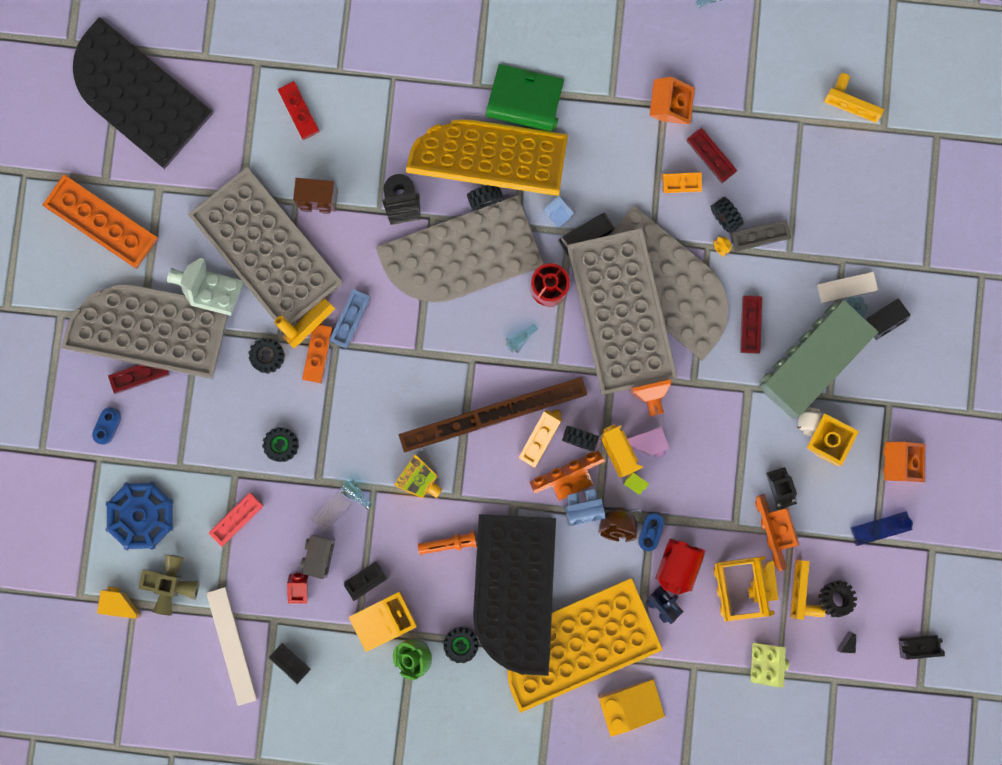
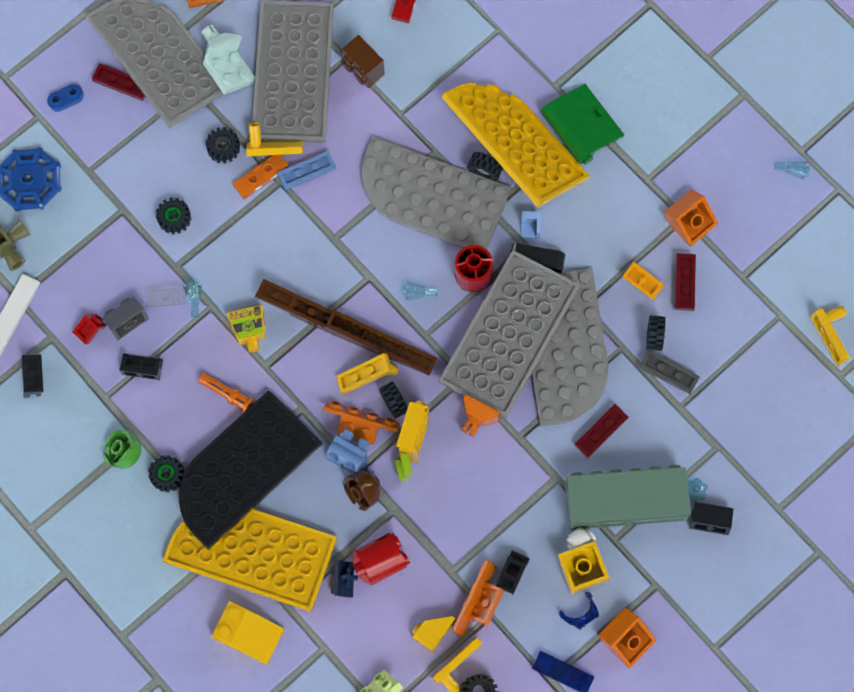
camera: 45 degrees right, 10 degrees down
coral plate [209,492,264,547] -> none
yellow slope [349,591,418,652] -> none
black piece [382,174,420,225] -> none
lavender slope [628,427,670,458] -> none
blue plate [638,513,664,551] -> none
yellow plate [713,236,732,257] -> none
yellow window [713,556,775,622] -> none
white tile [817,272,878,304] -> none
none -> clear blue helmet [558,592,599,630]

